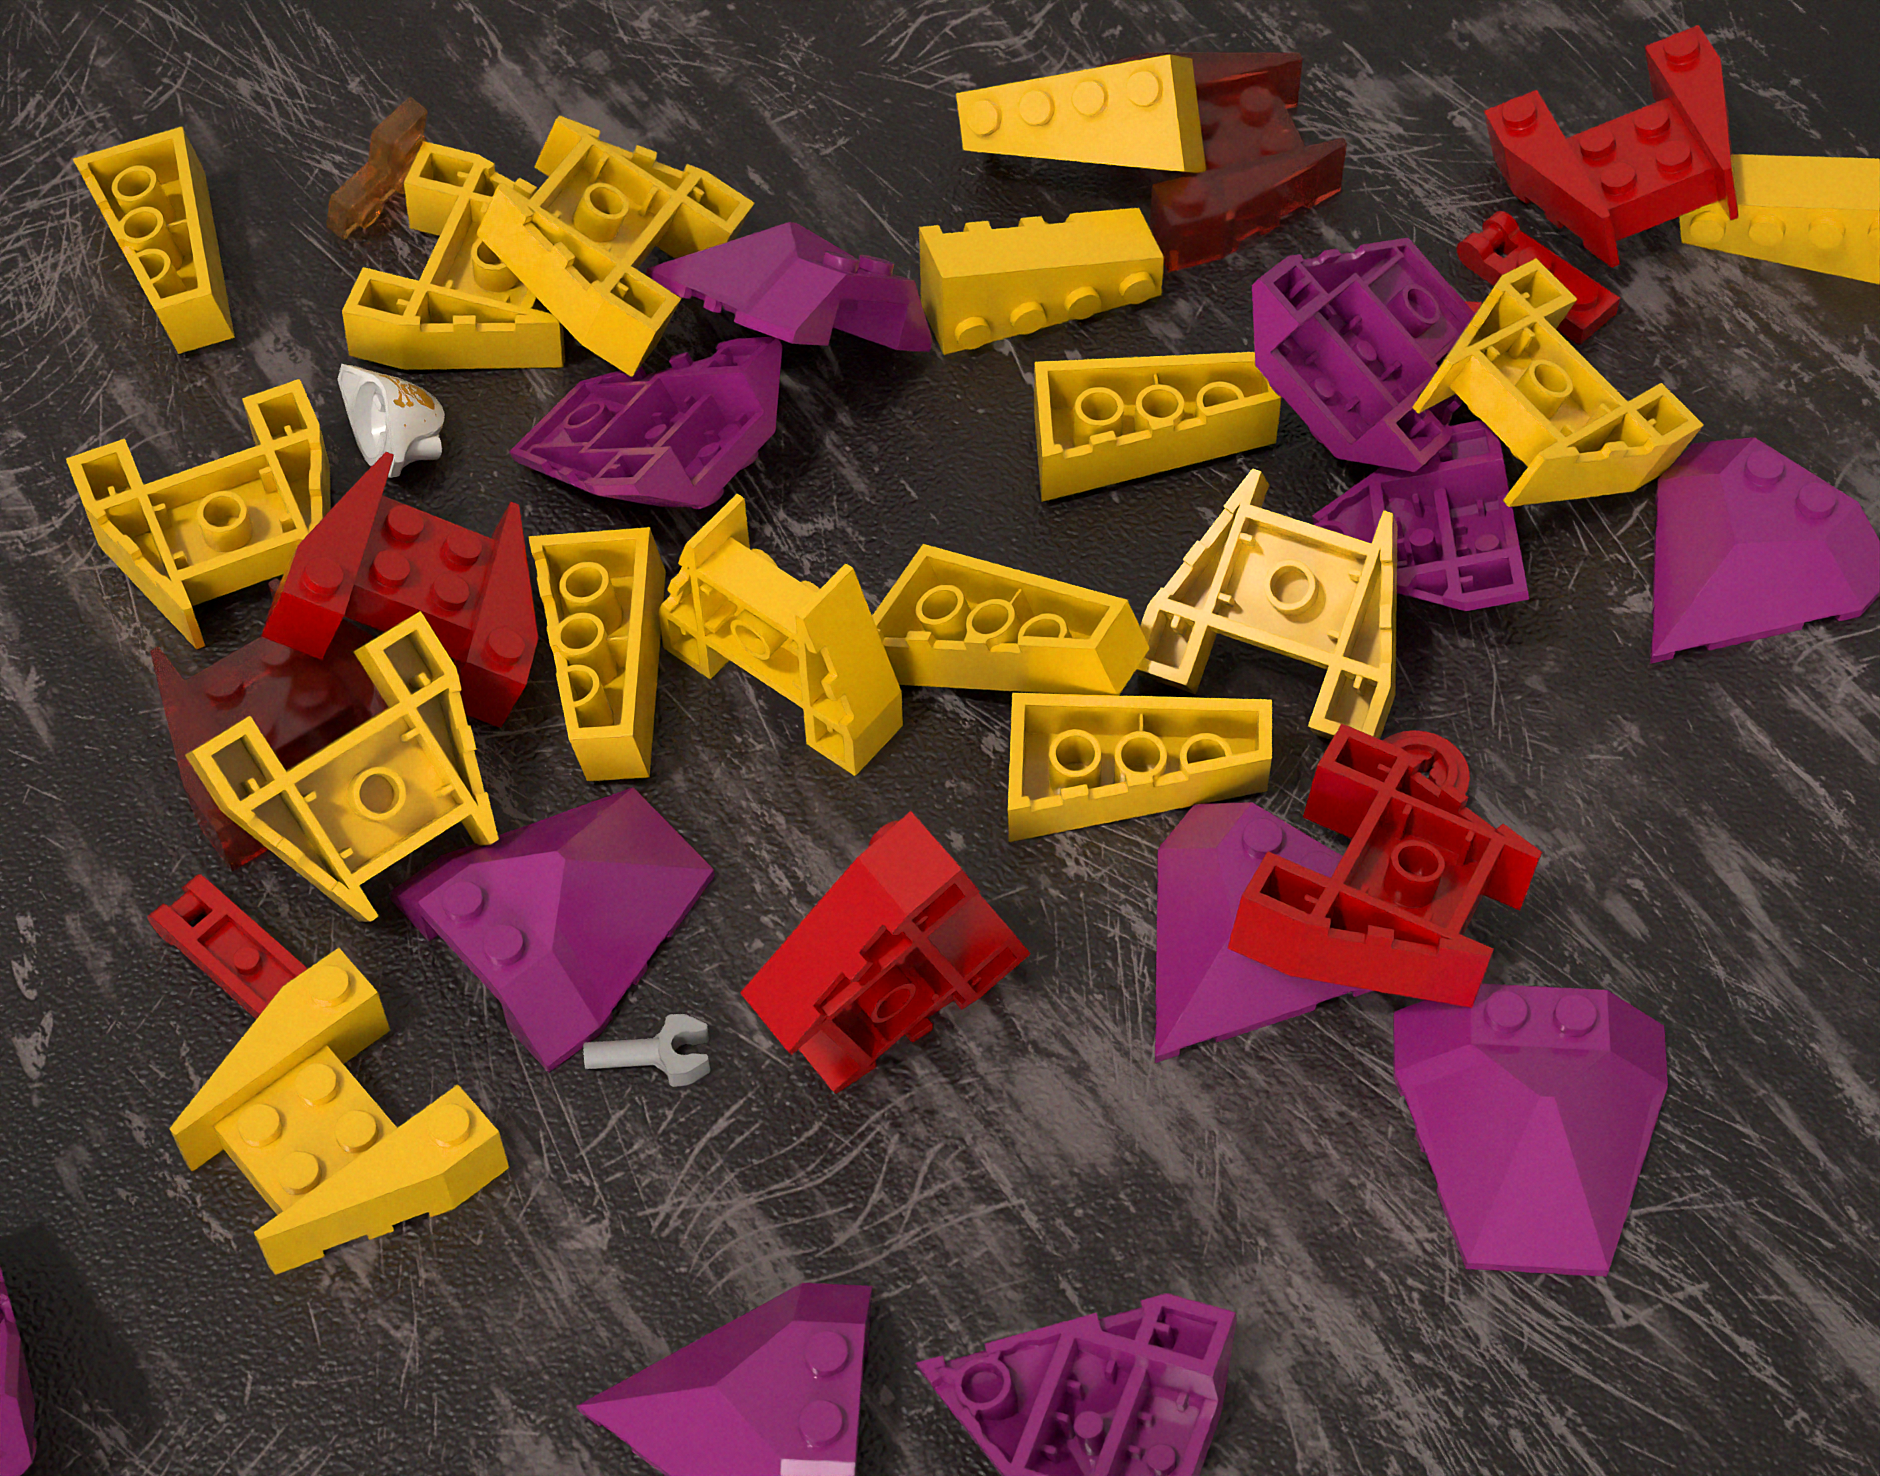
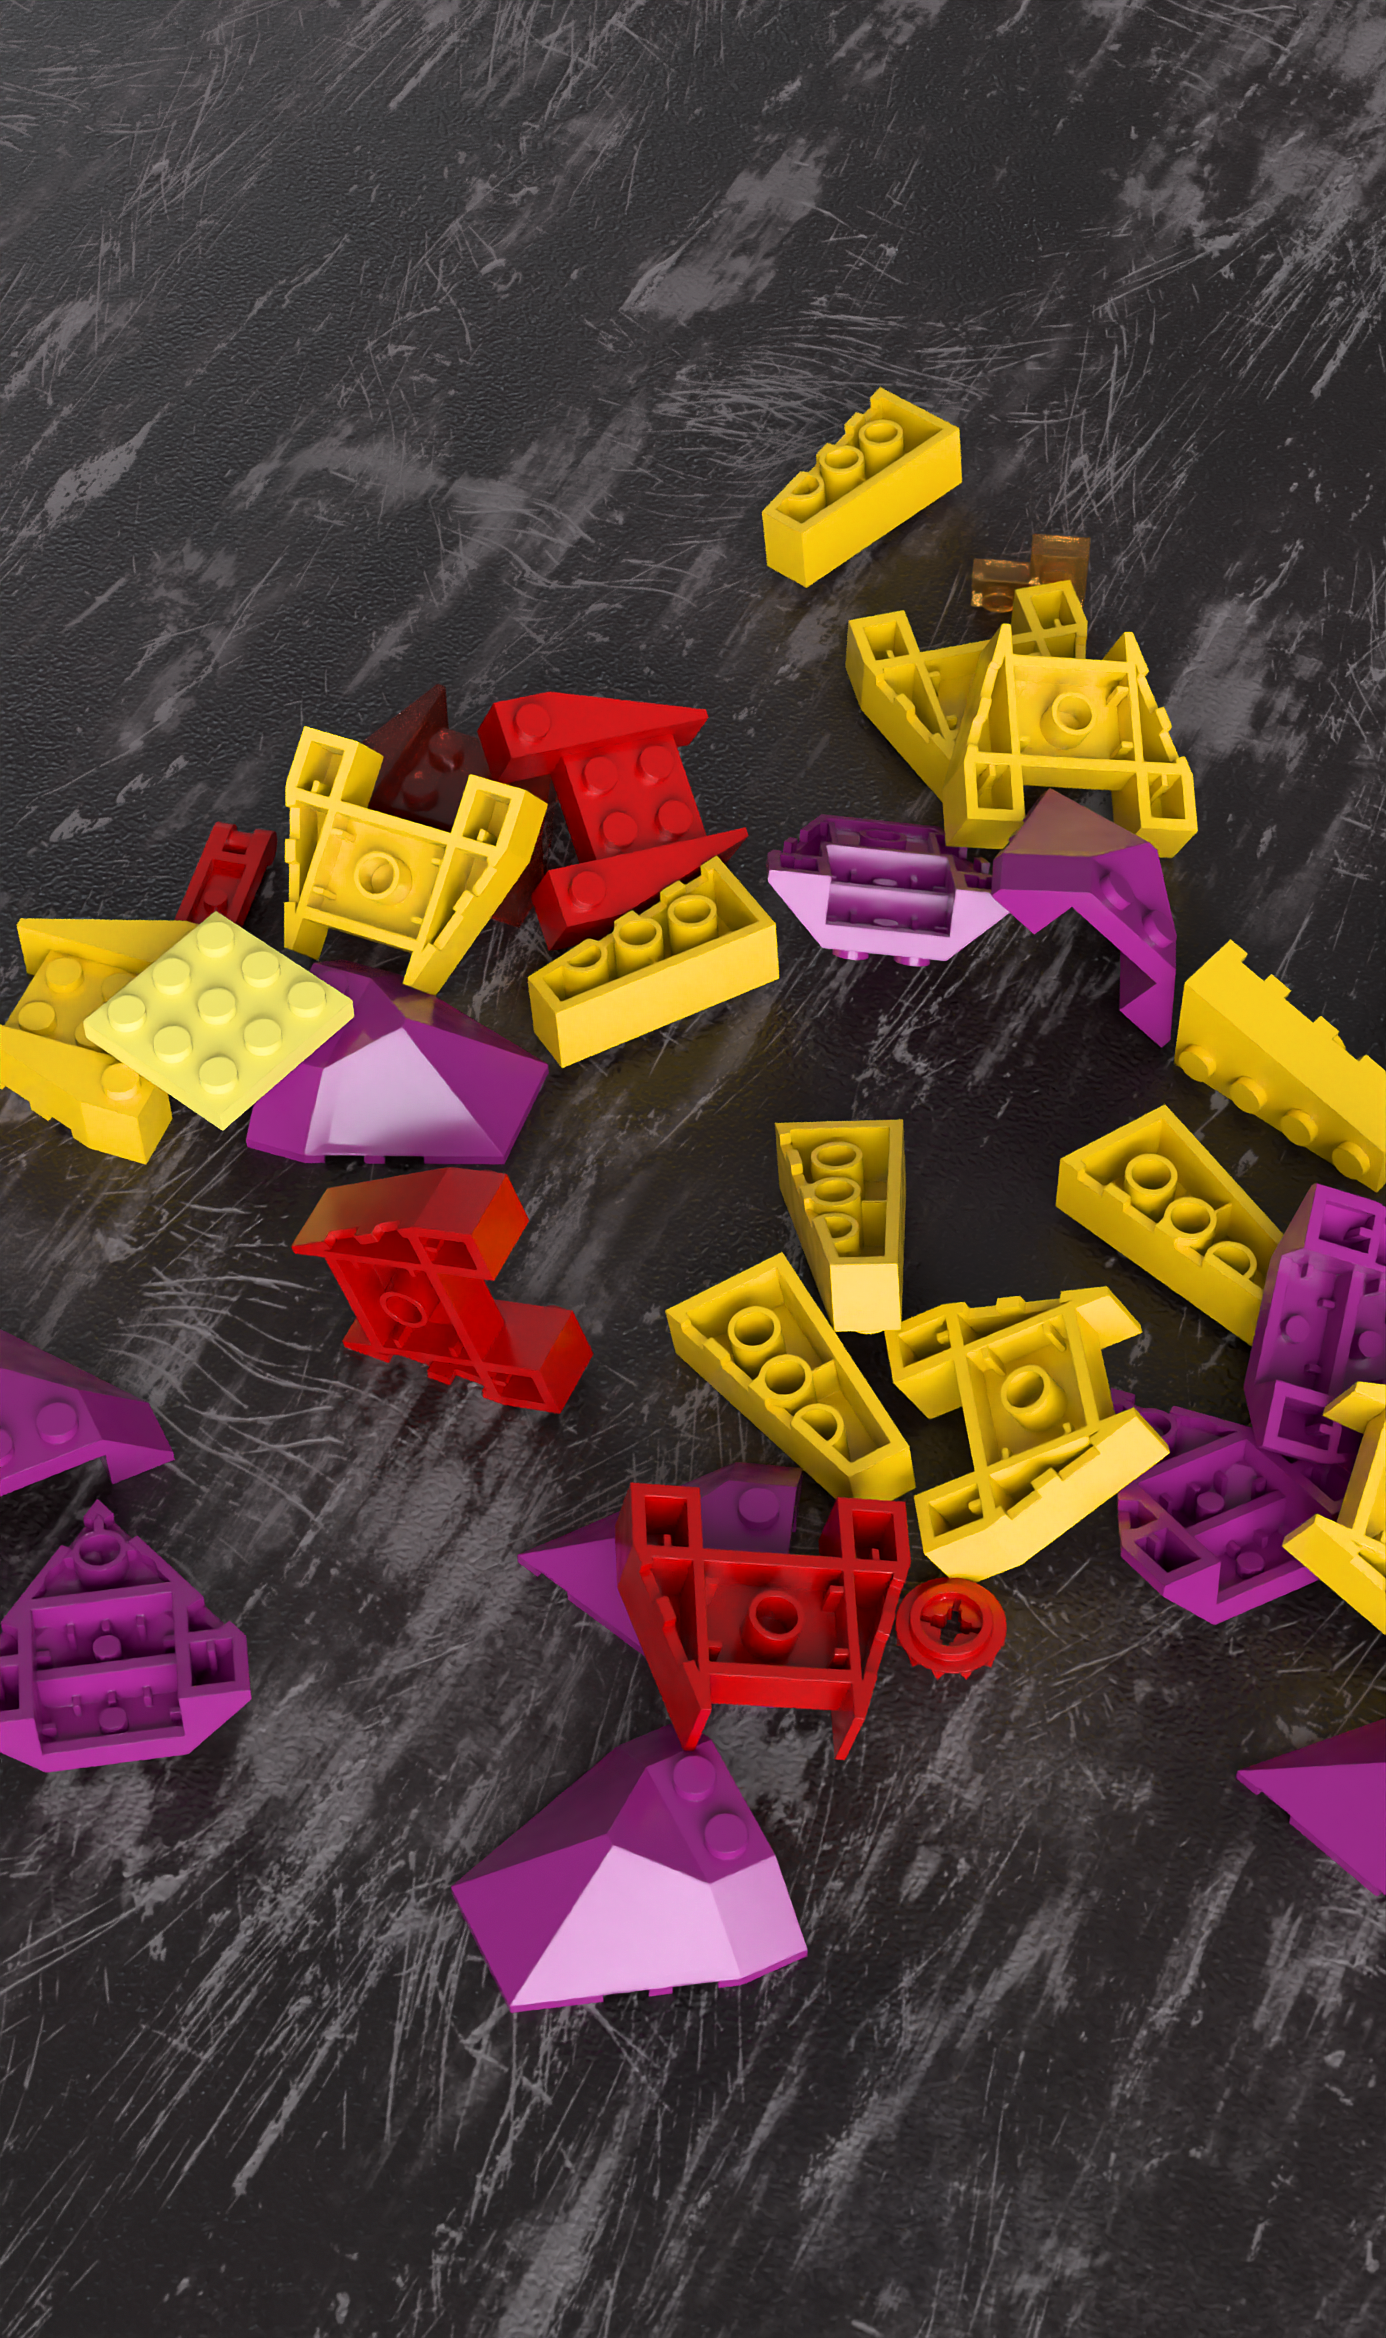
camera: 60 degrees right, 5 degrees down
yellow wedge [66,379,331,649] -> none
white hat [337,364,445,478] -> none
light grey bar [583,1014,710,1087] -> none
yellow wedge [658,494,903,776] -> none
none -> light yellow plate [83,911,354,1131]

